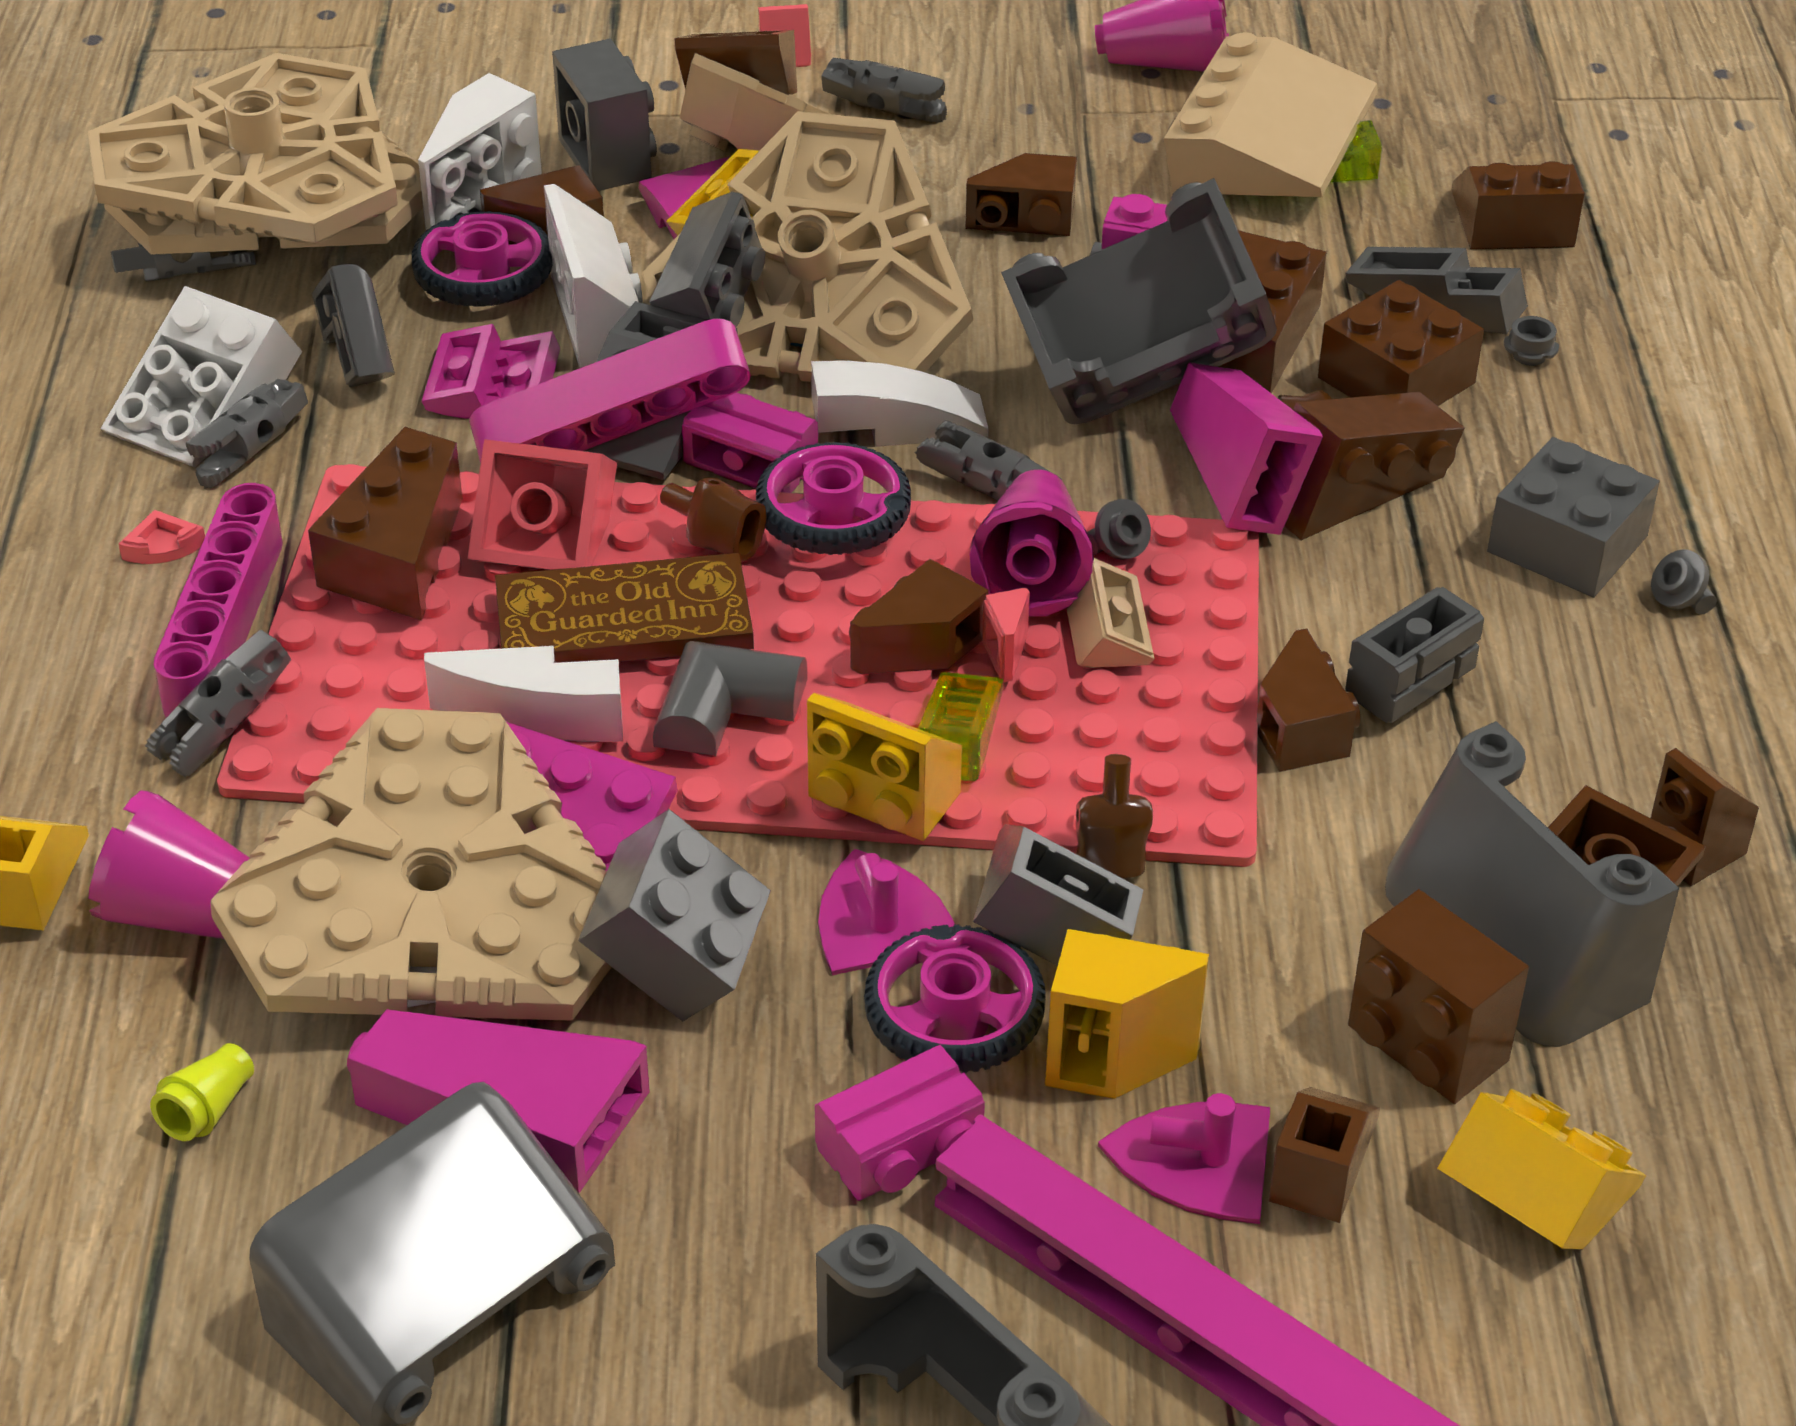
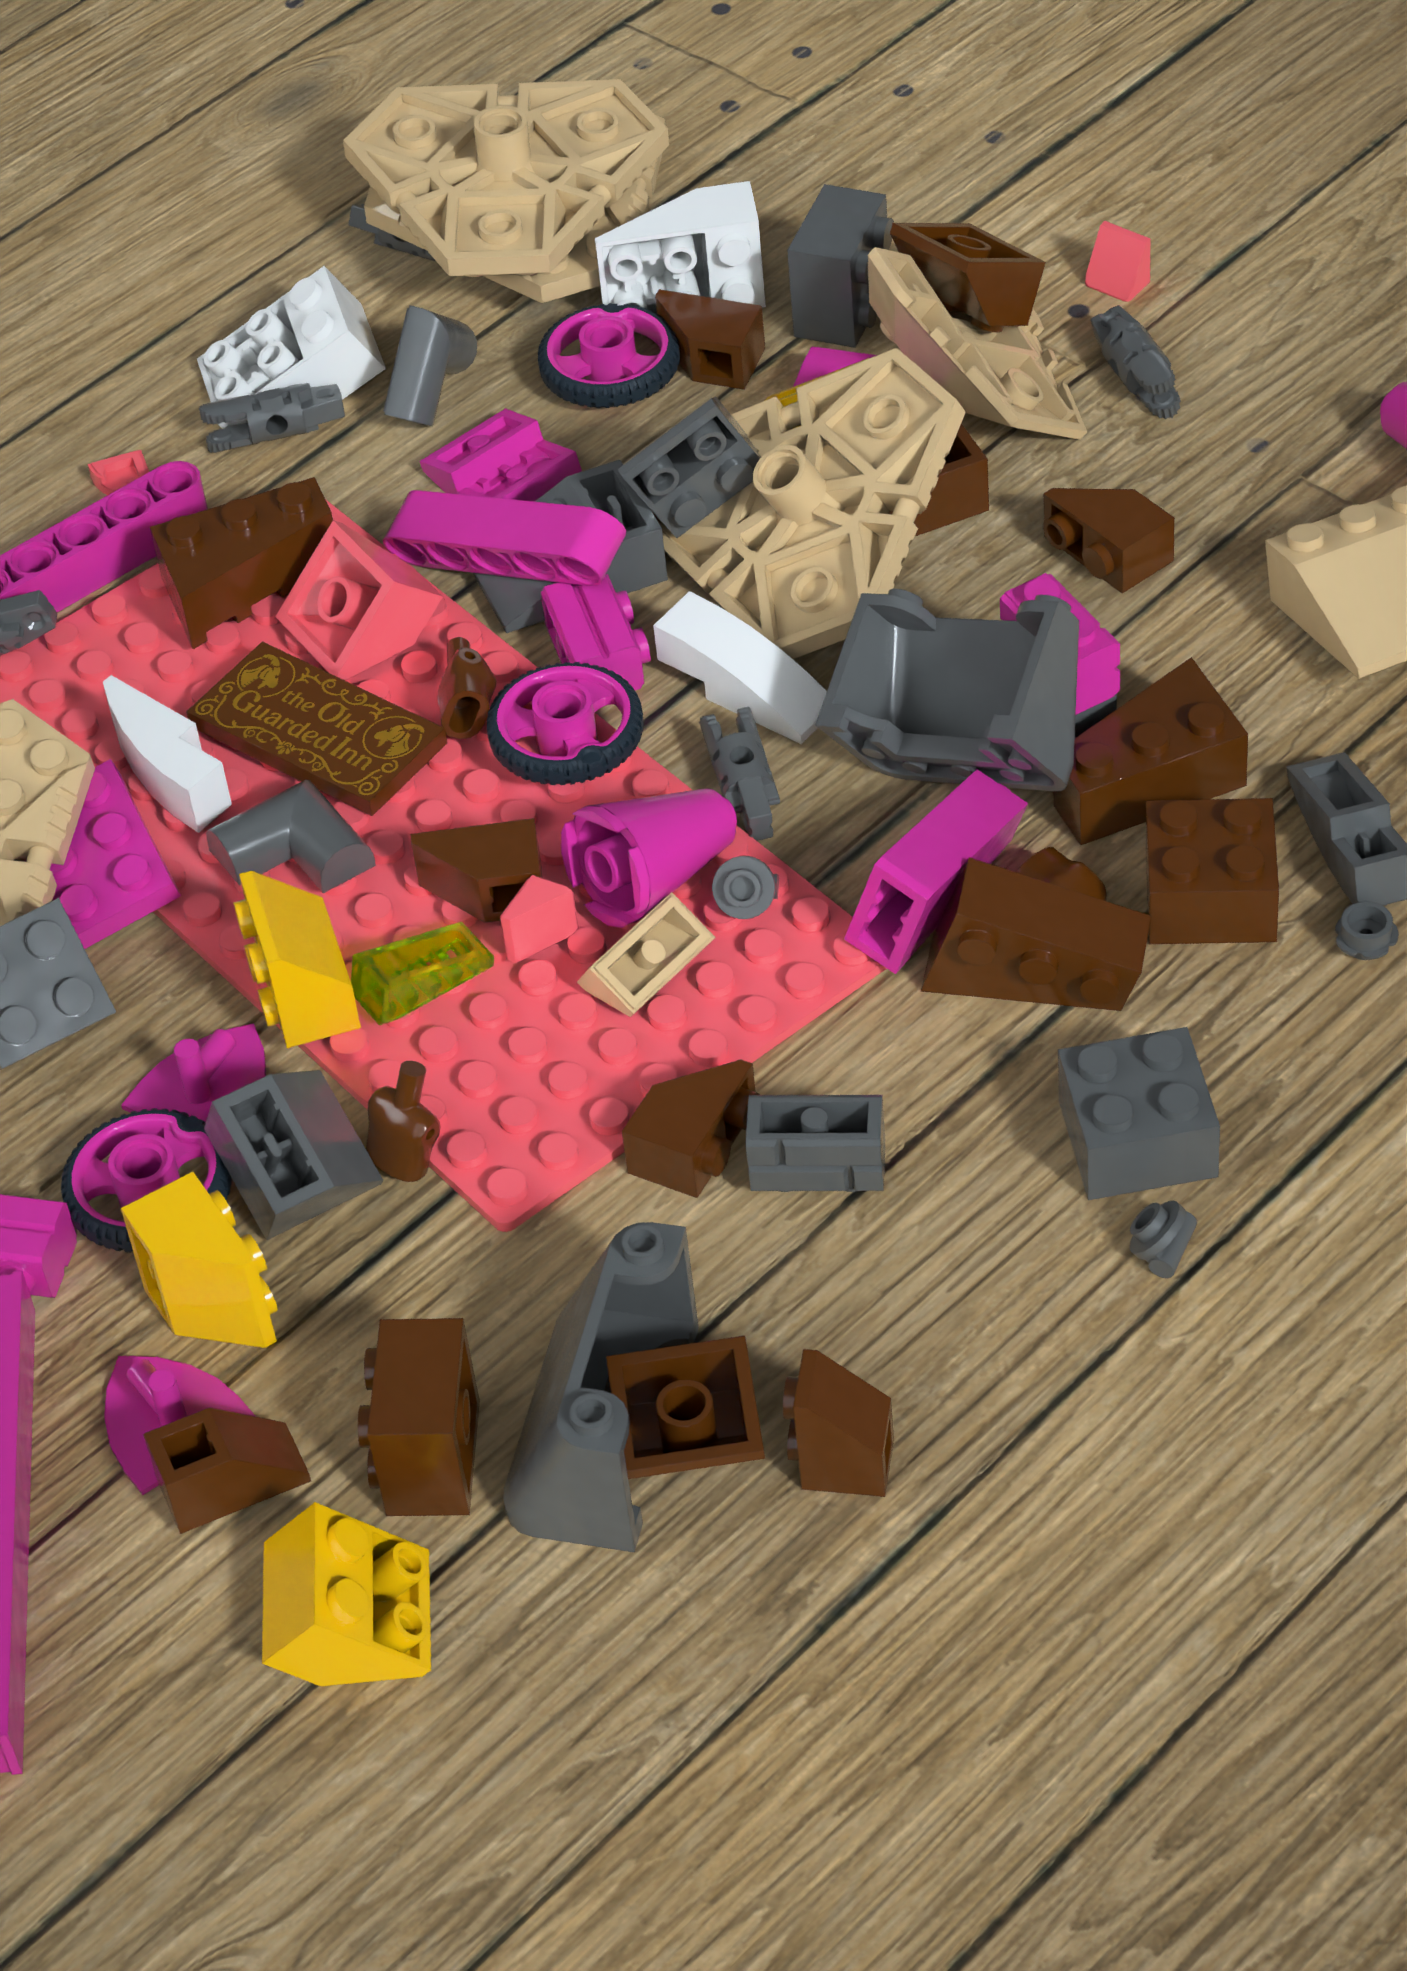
camera: 50 degrees right, 5 degrees up
white slope [544,184,643,368] -> none

